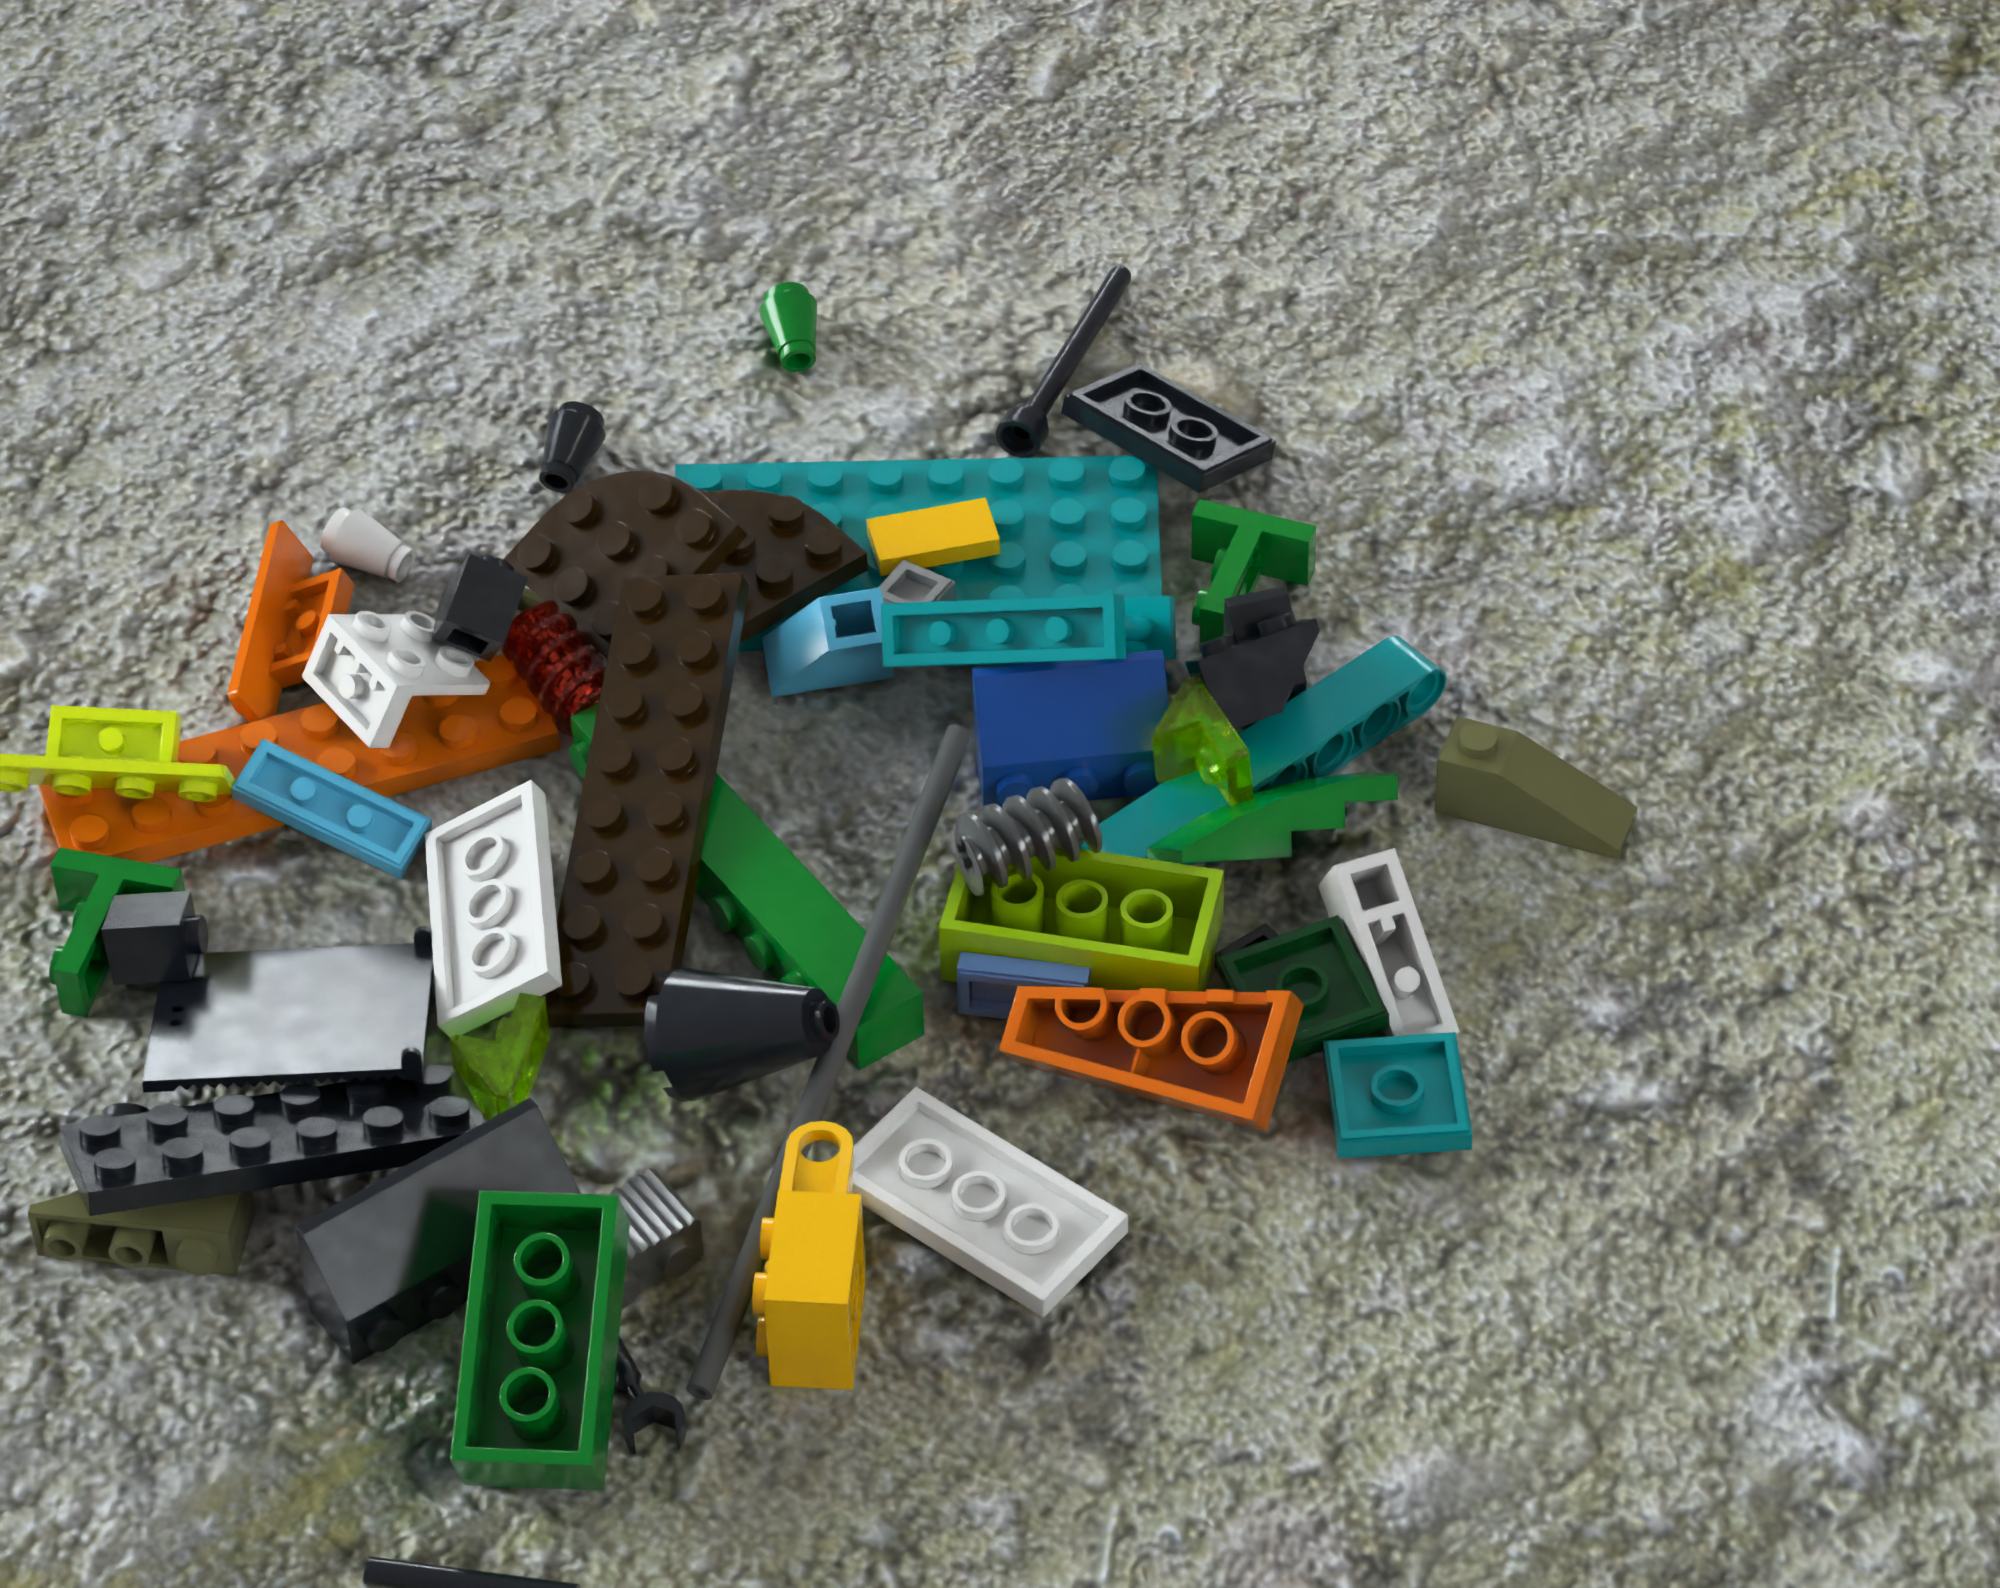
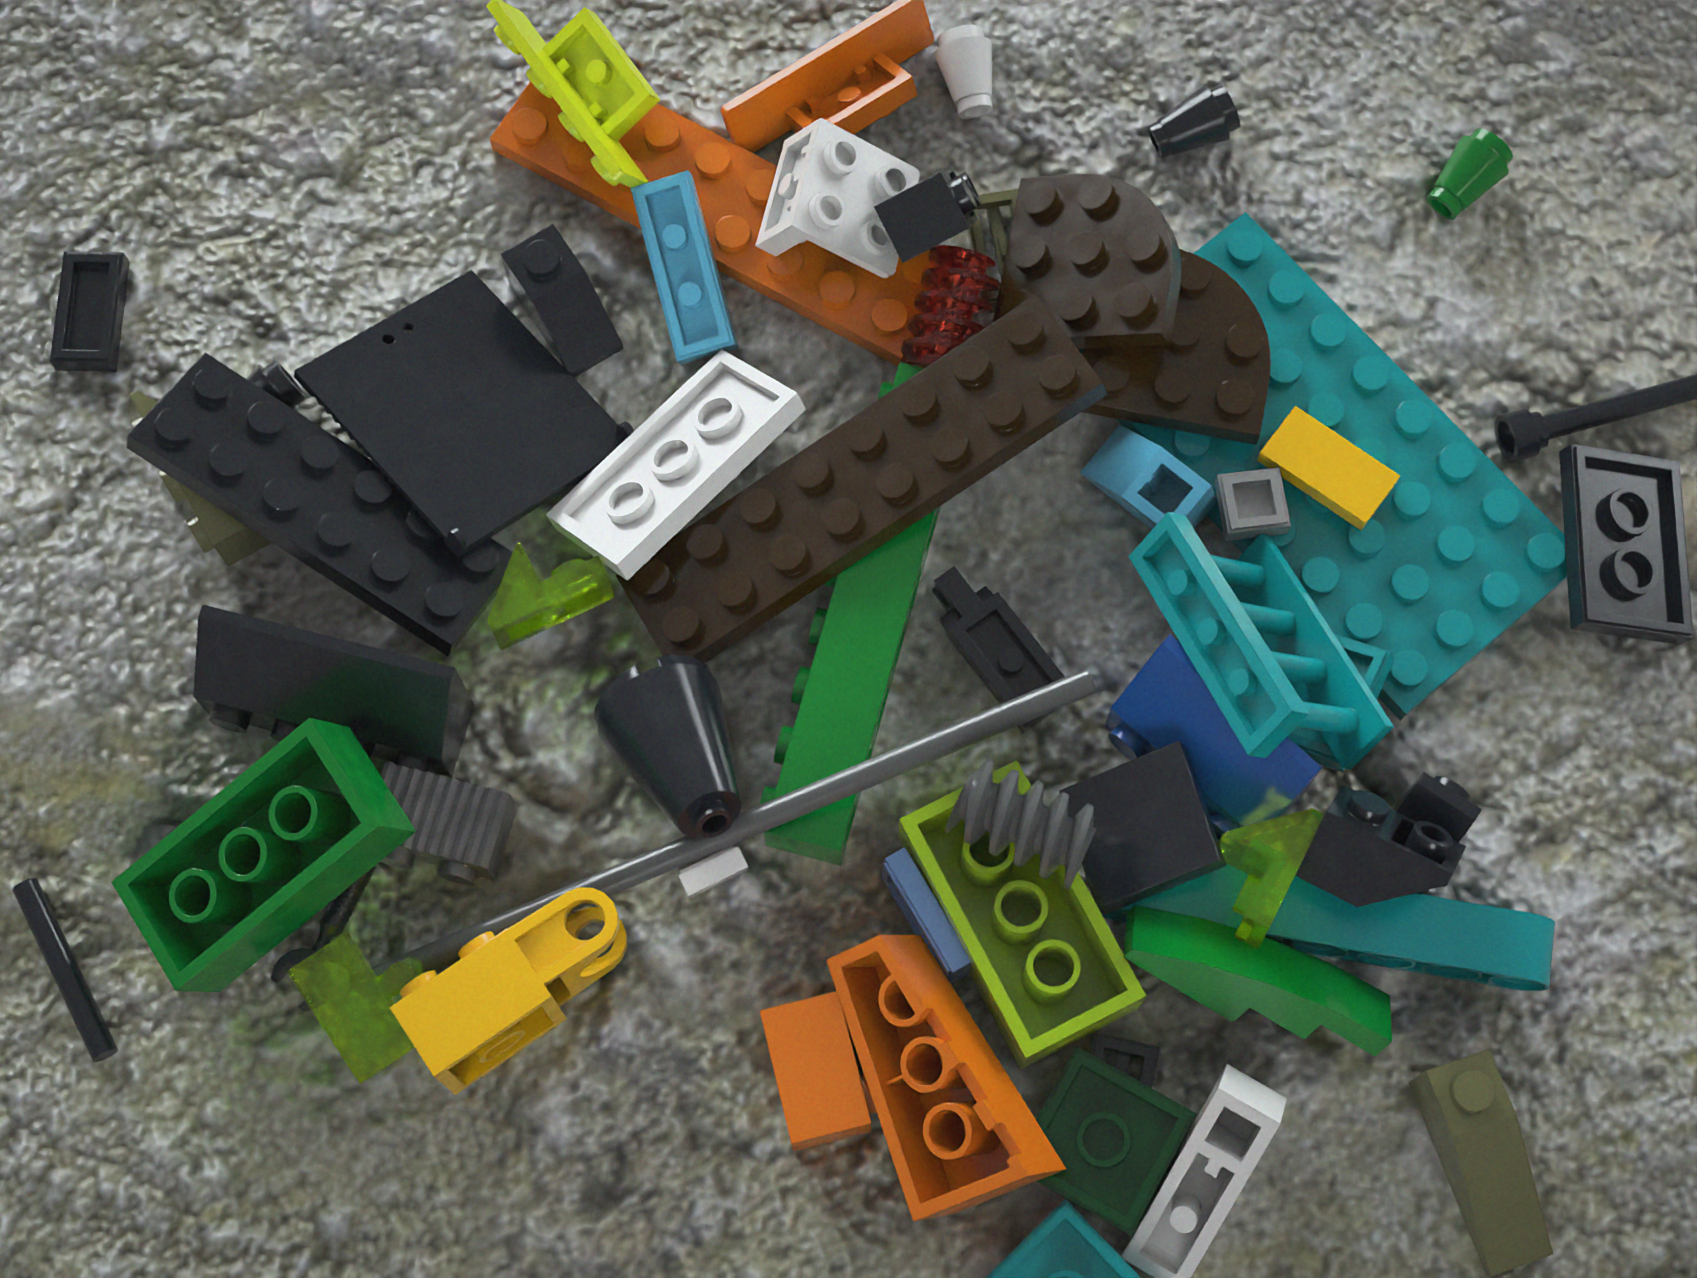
camera: 50 degrees right, 25 degrees up
green bracket [49,847,185,1017] -> none
black brick [101,890,208,985] -> none
white plate [852,1087,1128,1318] -> none
green bracket [1191,499,1316,652] -> none
none -> clear neon green plate [286,932,424,1084]
none -> black slope [500,224,624,377]
none -> white tile [678,845,748,900]
none -> orange brick [759,991,877,1151]
none -> black hinge [932,566,1065,734]
none -> black tile [1059,741,1227,915]

